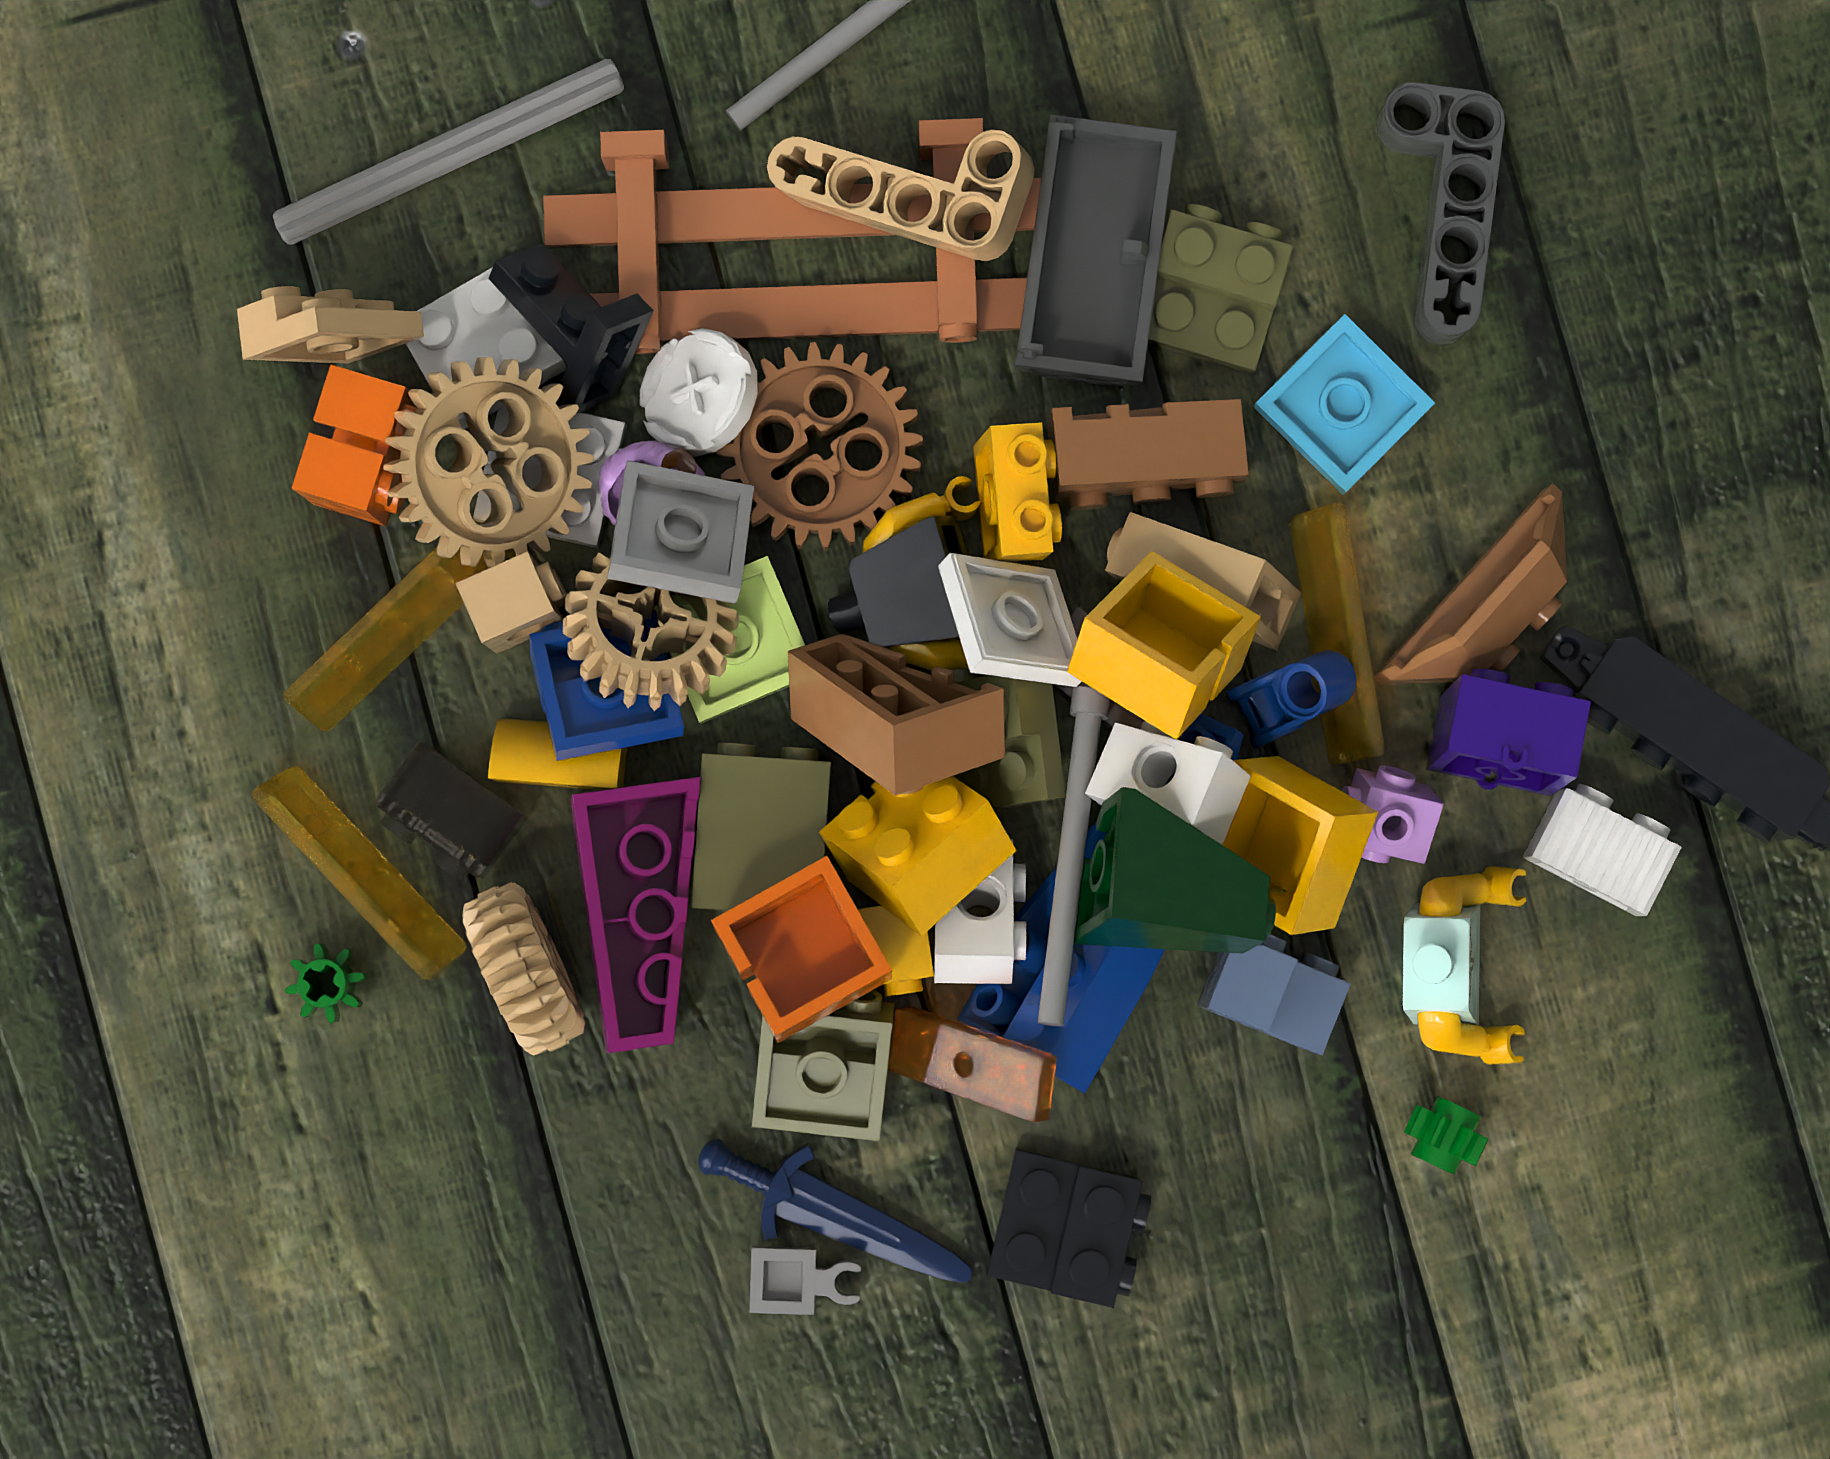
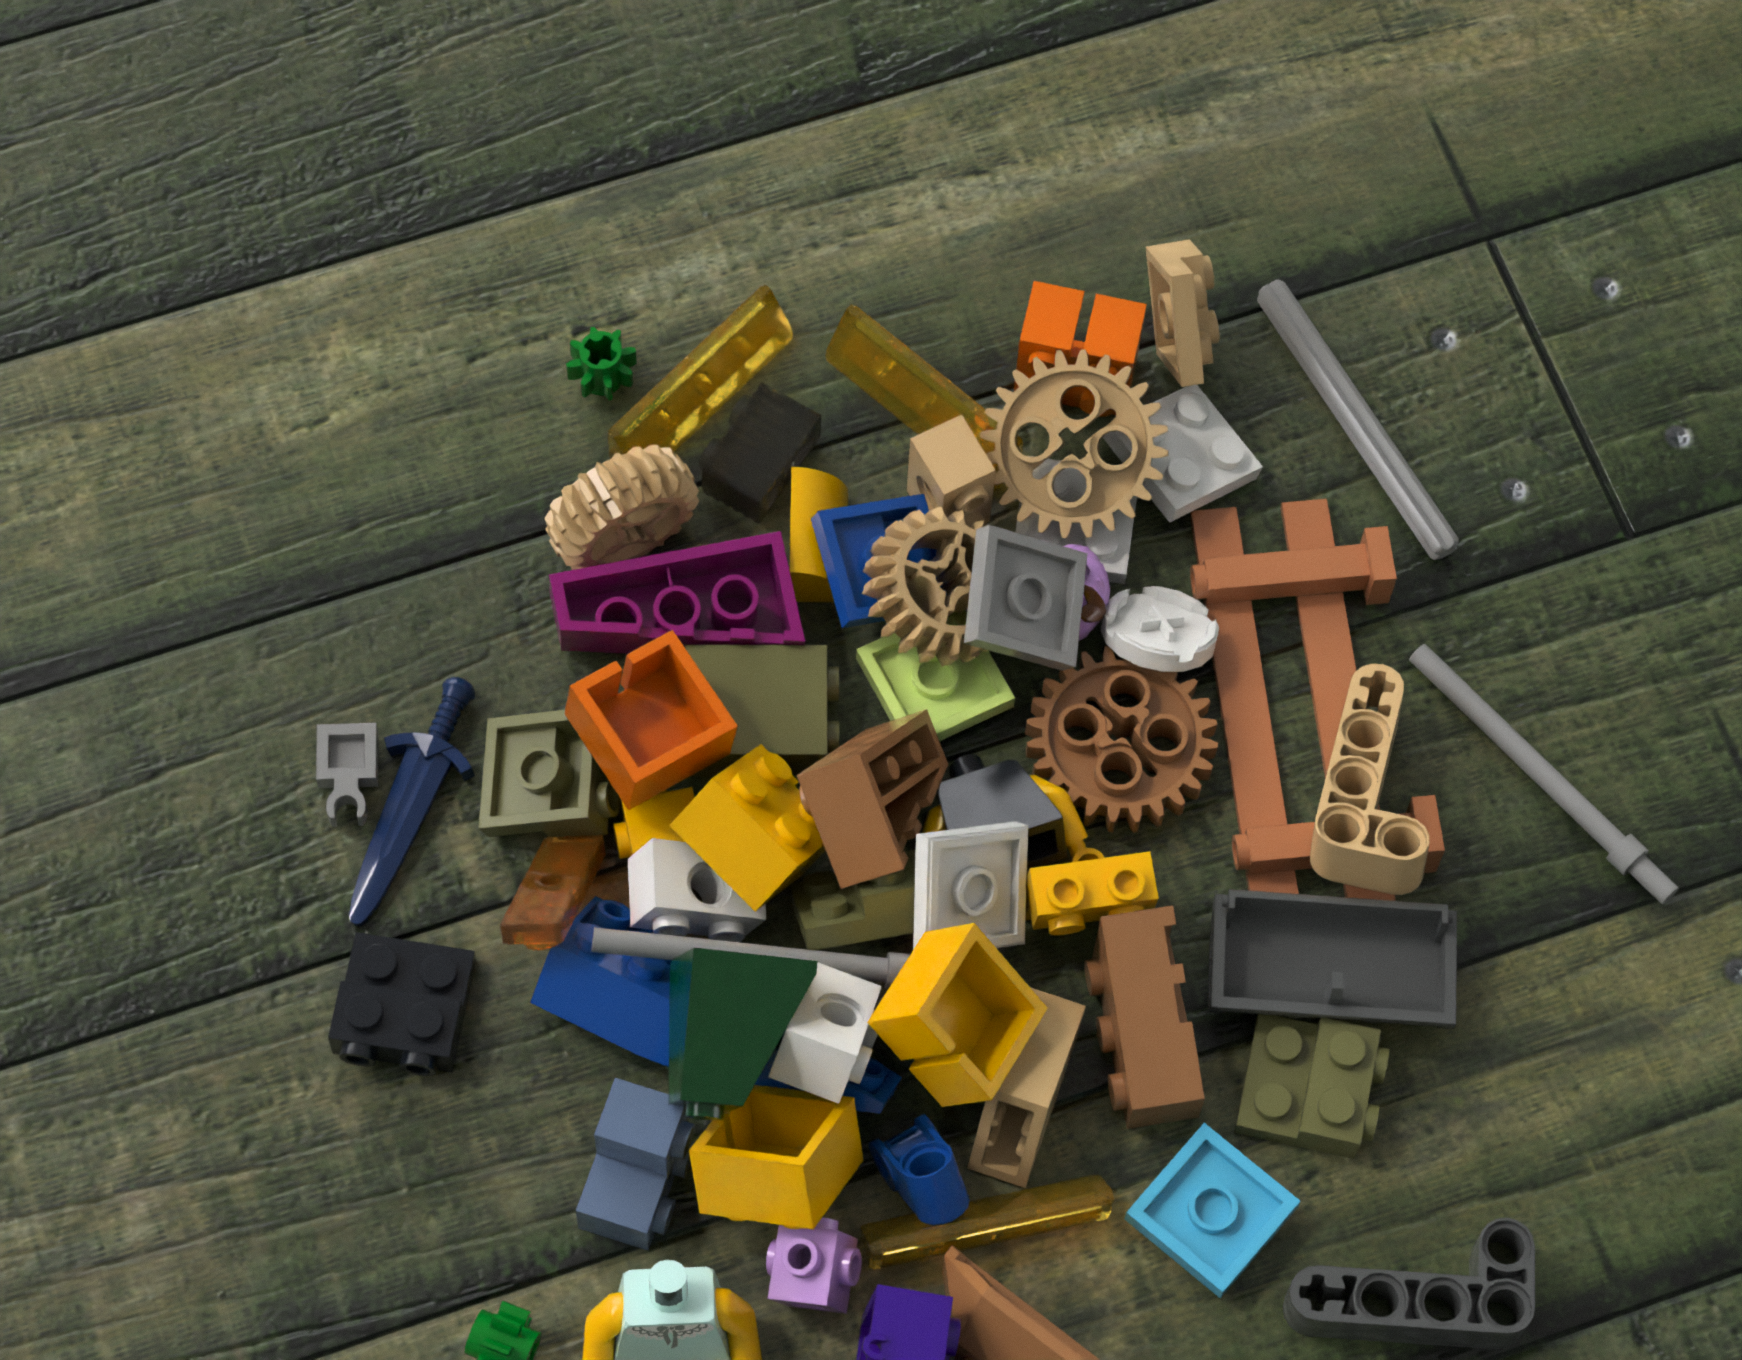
camera: 85 degrees right, 20 degrees down
black bracket [488,243,654,414] -> none

